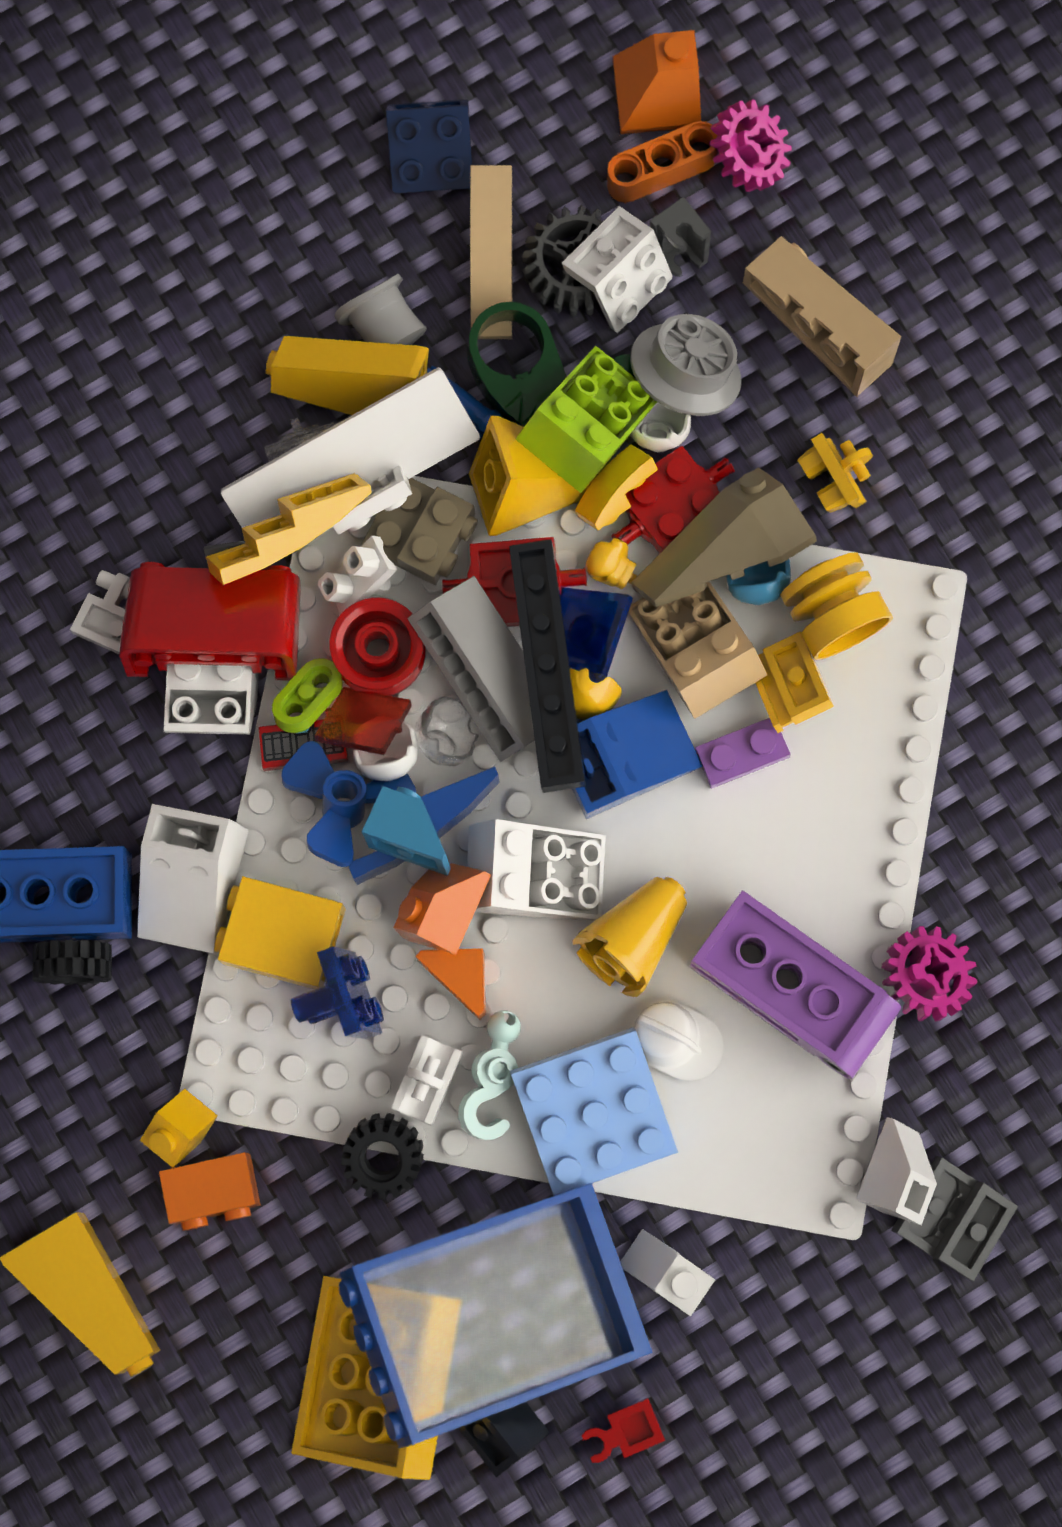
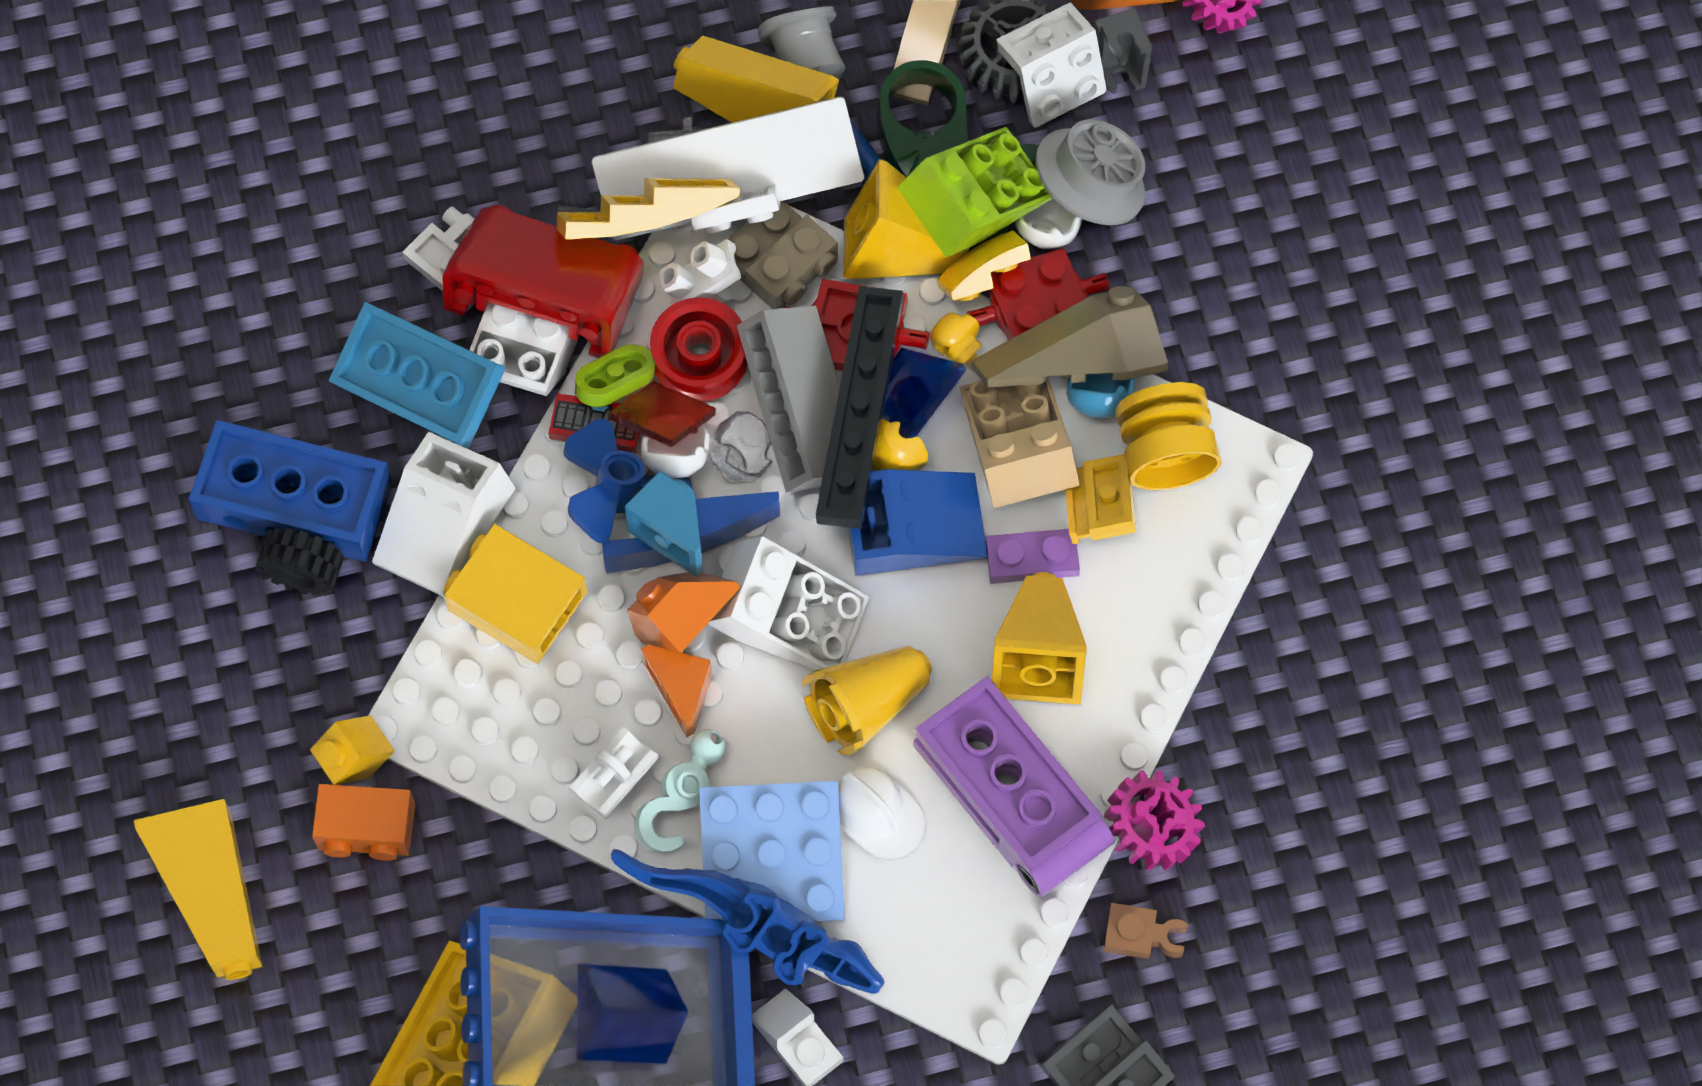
camera: 10 degrees right, 10 degrees down
clear blue plate [290,946,384,1039] -> none
black tyre [341,1113,424,1200] -> none
tan wedge [743,236,902,397] -> none
yellow hips [797,433,873,513] -> none
white slope [856,1117,937,1225] -> none
none -> dark azure plate [329,302,506,448]
none -> clear blue slope [577,964,688,1065]
none -> blue animal [611,849,885,994]
none -> yellow slope [992,572,1087,705]
none -> medium nougat plate [1103,903,1188,959]

